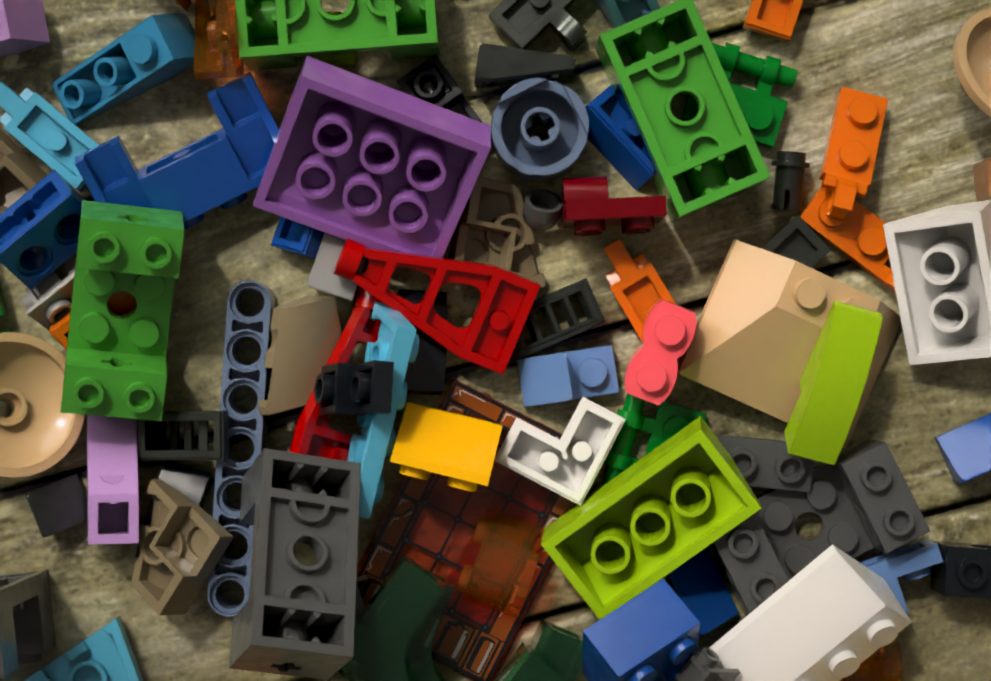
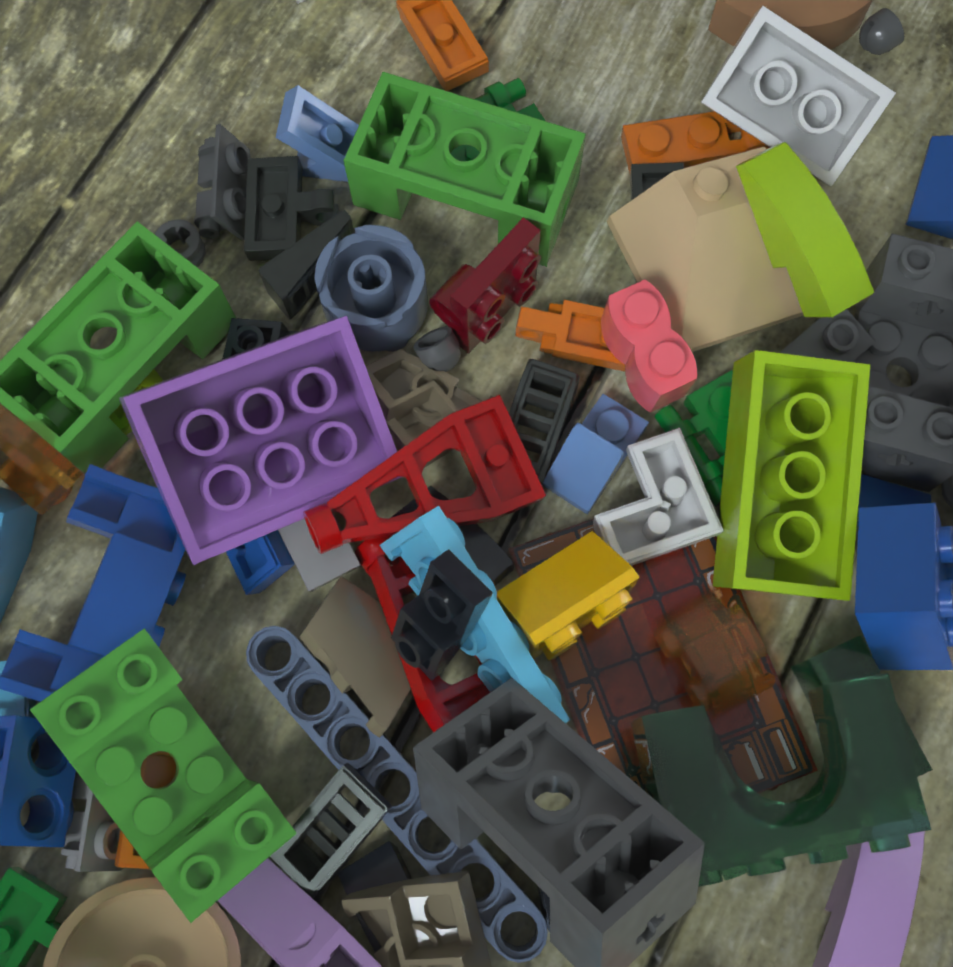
camera: 45 degrees left, 15 degrees down
blue slope [585,85,657,190] -> none
pearl dark grey pin [771,151,810,211] -> none
orange hinge [819,87,888,221] -> none

